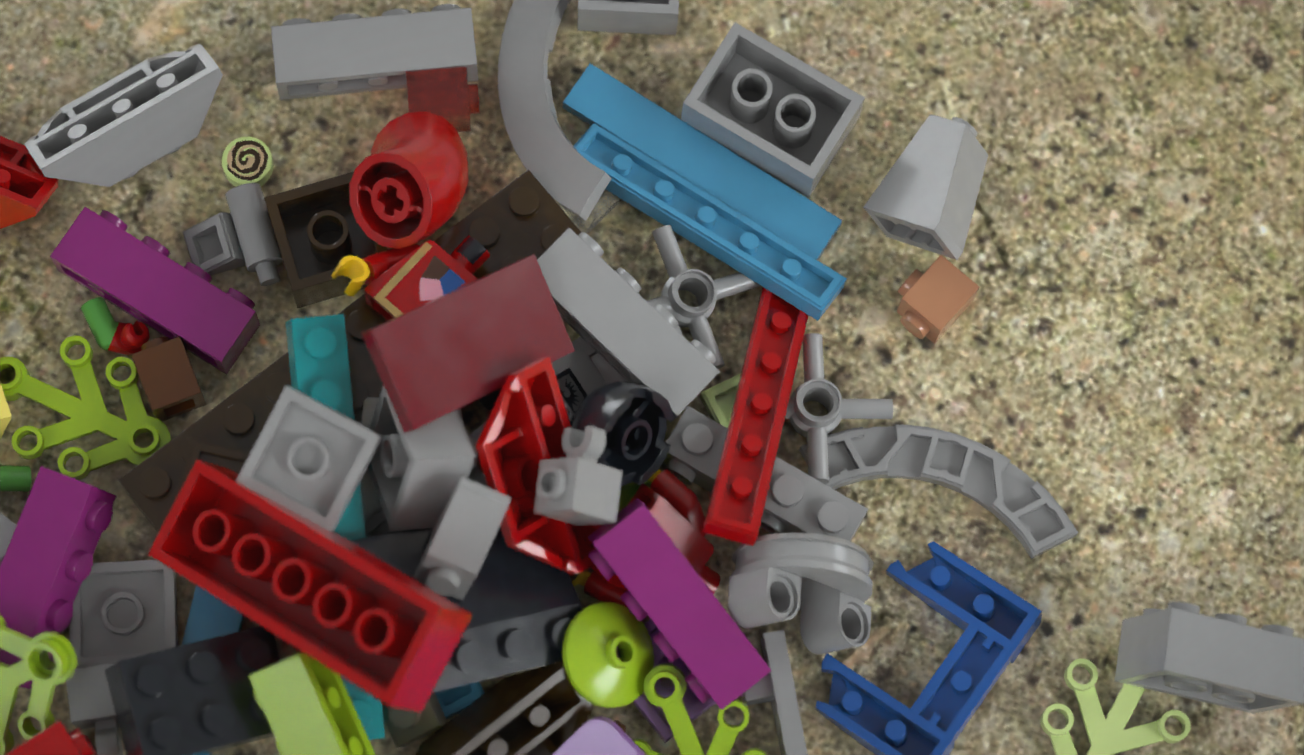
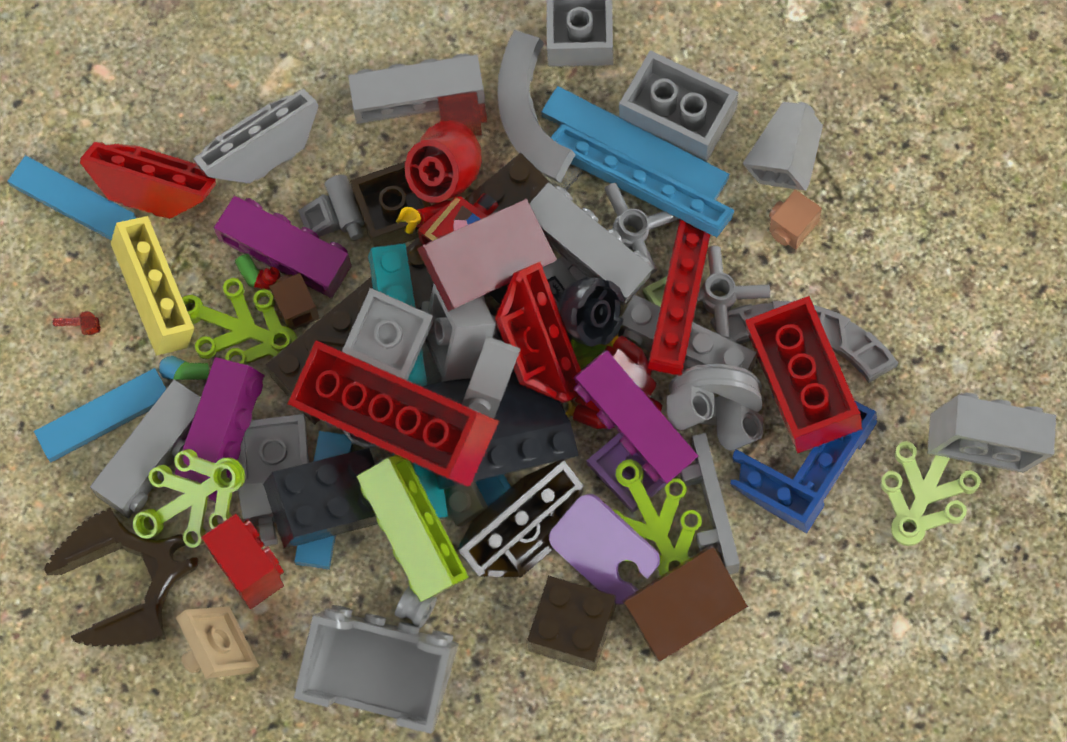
camera: 10 degrees right, 5 degrees down
tile [222,137,274,187] -> none
light grey brick [534,426,622,526] -> none
lime dish [562,602,654,708] -> none
none -> red brick [745,296,862,454]

